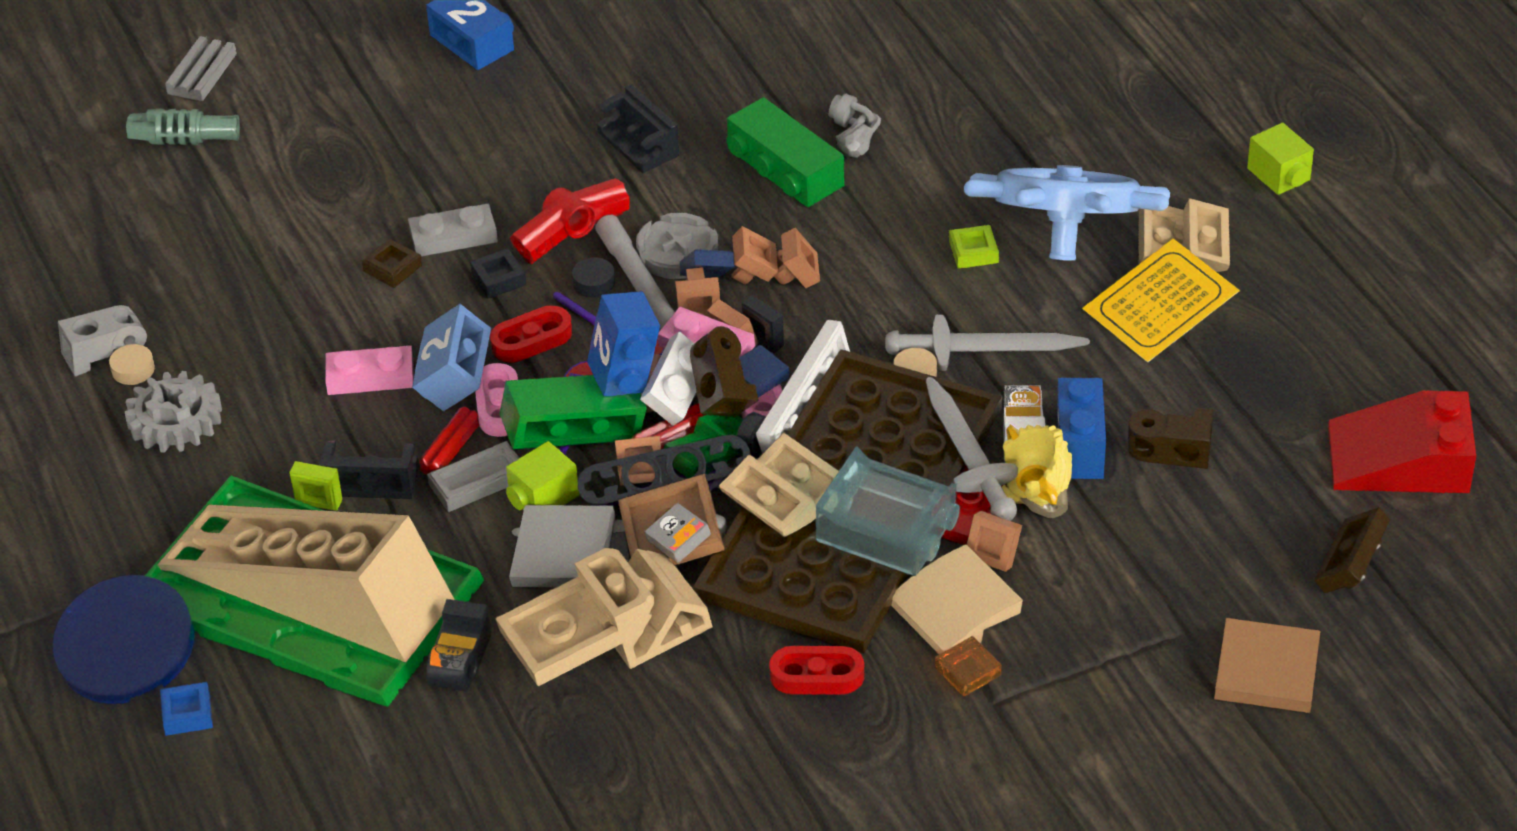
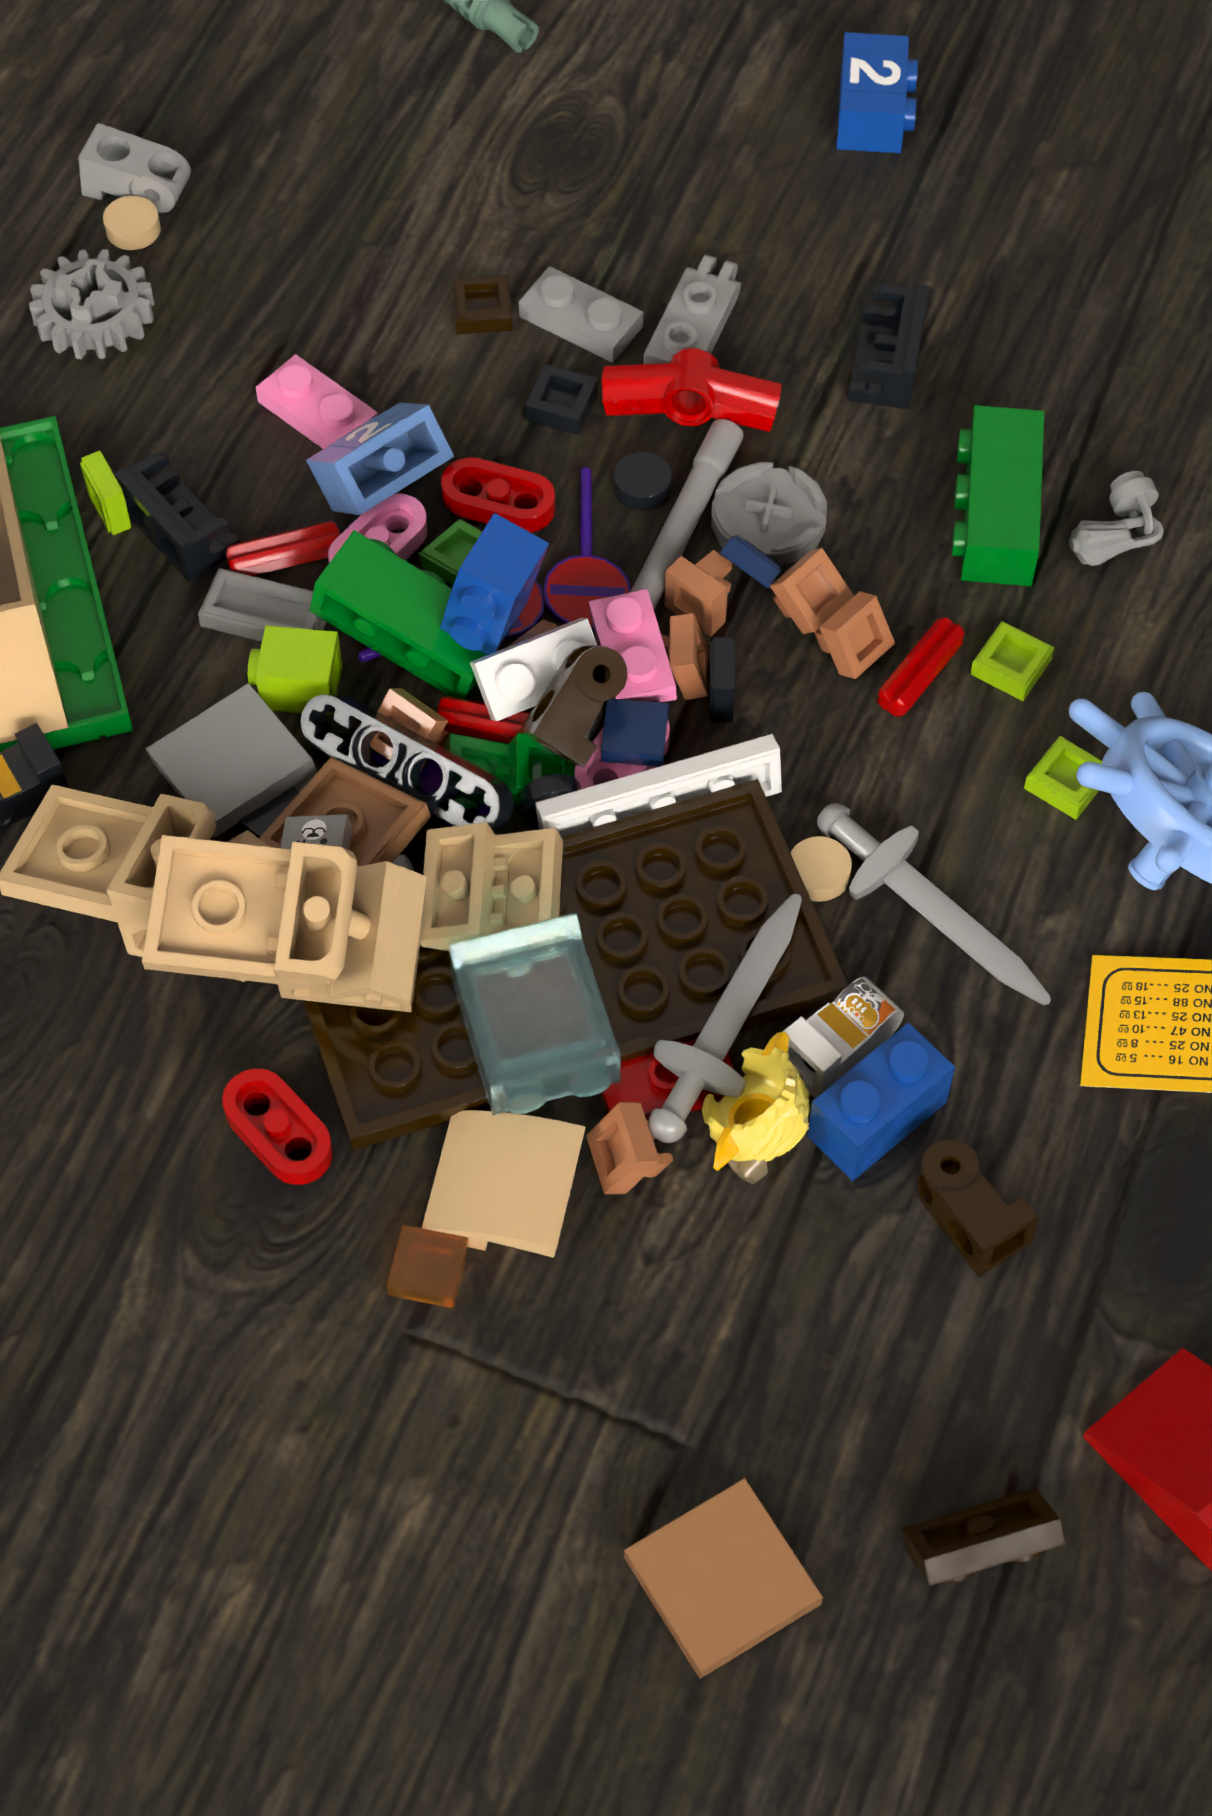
camera: 45 degrees right, 15 degrees up
none -> tan piece [142,835,428,1012]
none -> bright green tile [418,519,482,585]
none -> light grey hinge [644,255,741,364]
none -> red axle [877,617,964,717]
none -> lime tile [970,621,1055,701]

